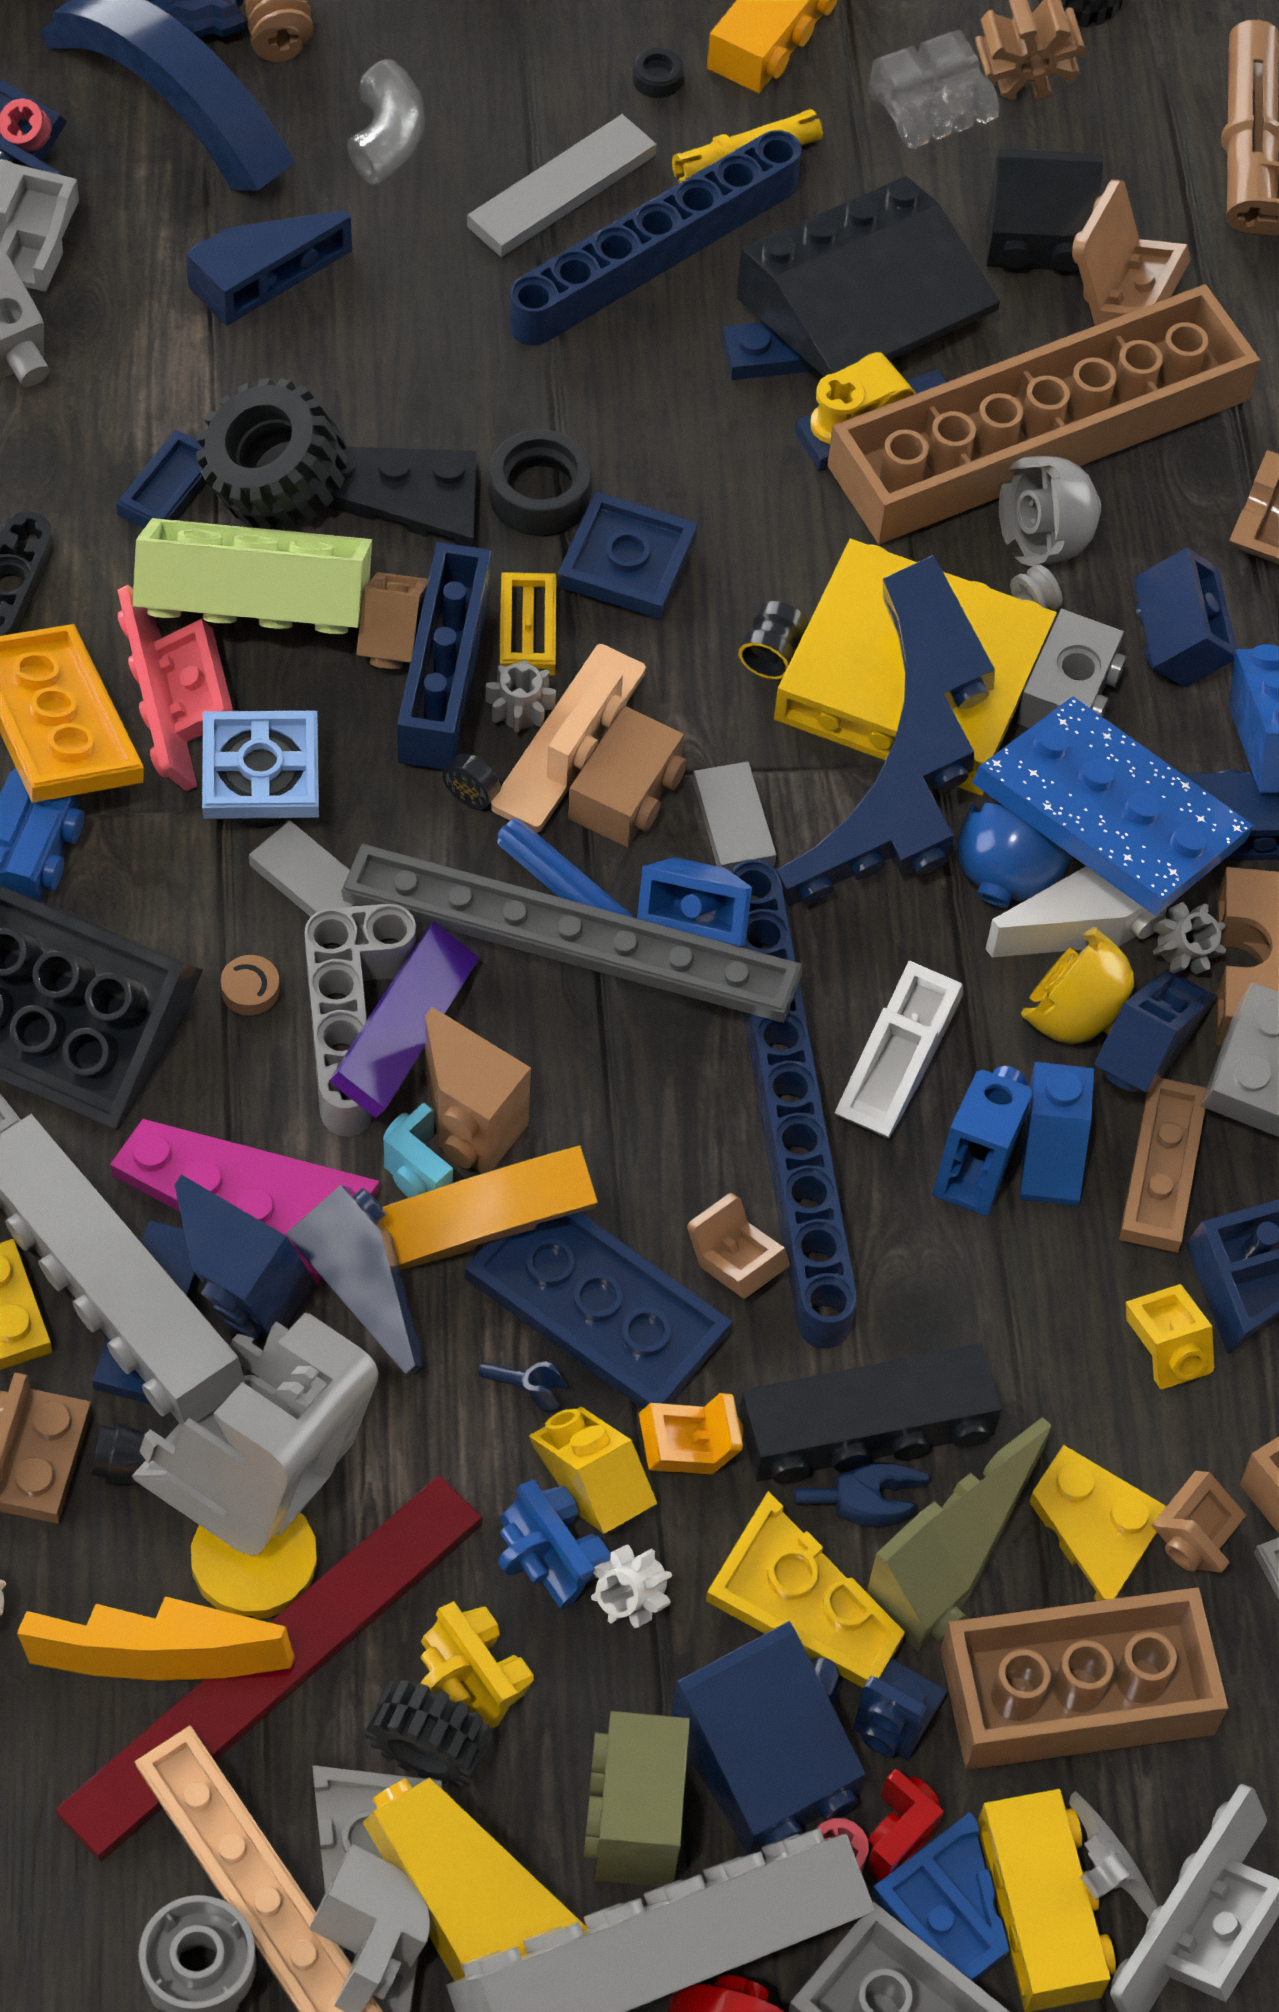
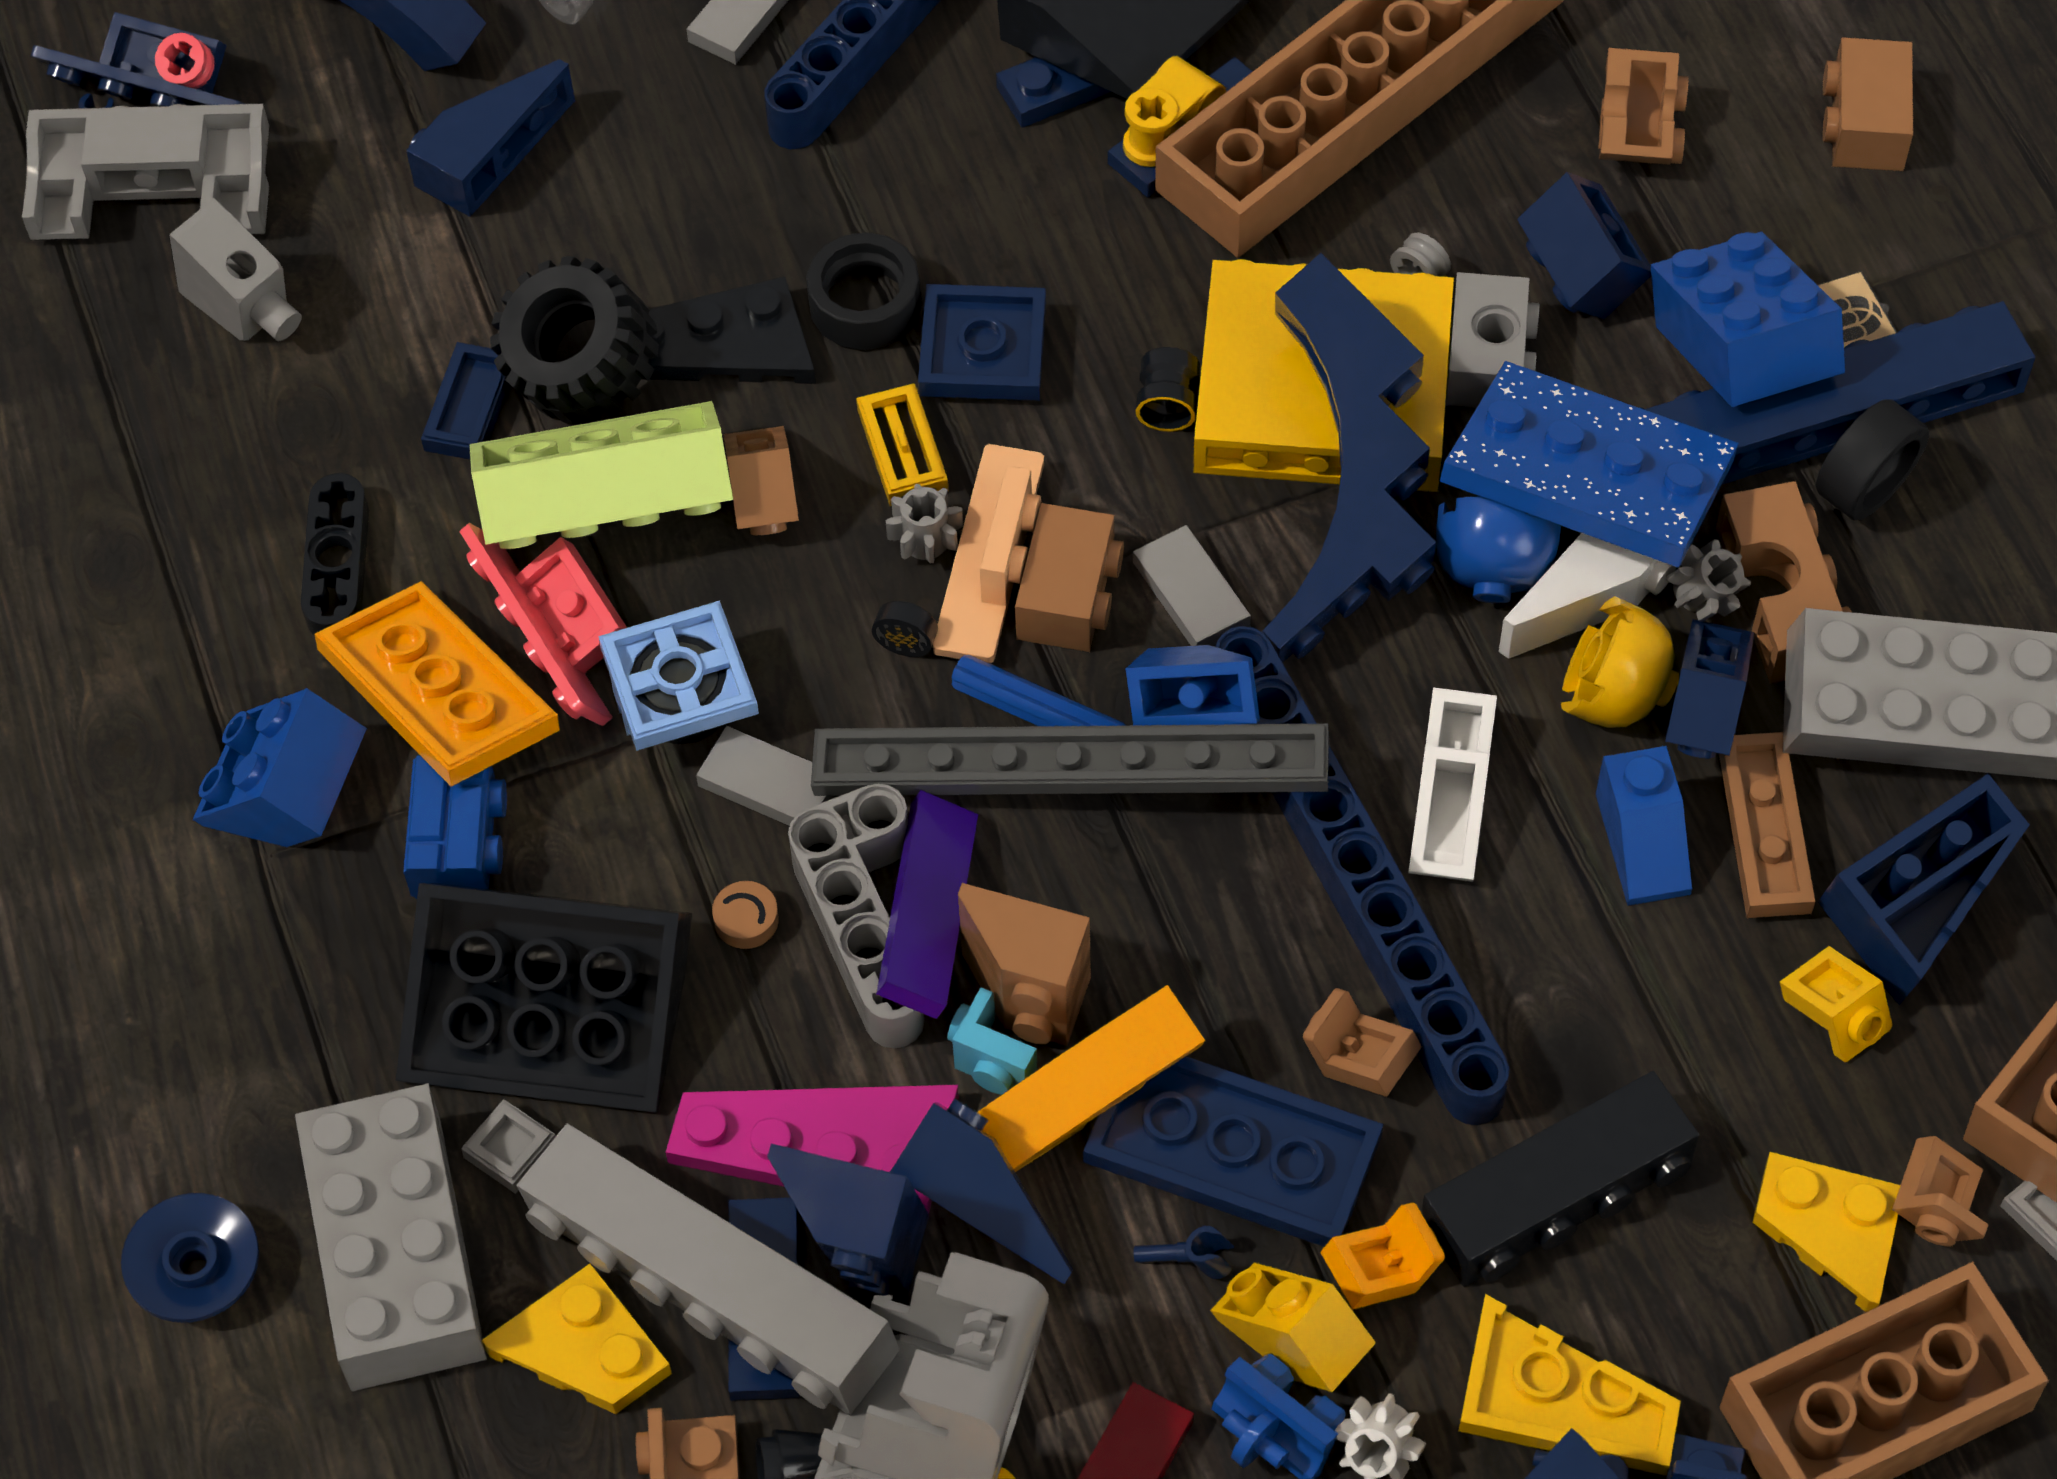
camera: 10 degrees left, 0 degrees up
dark blue brick [397,542,492,769] -> none
dark blue hand [793,1462,930,1527] -> none
olive wedge [867,1417,1051,1653] -> none
blue torso [932,1066,1033,1217] -> none
light grey cylinder [999,456,1101,567] -> none

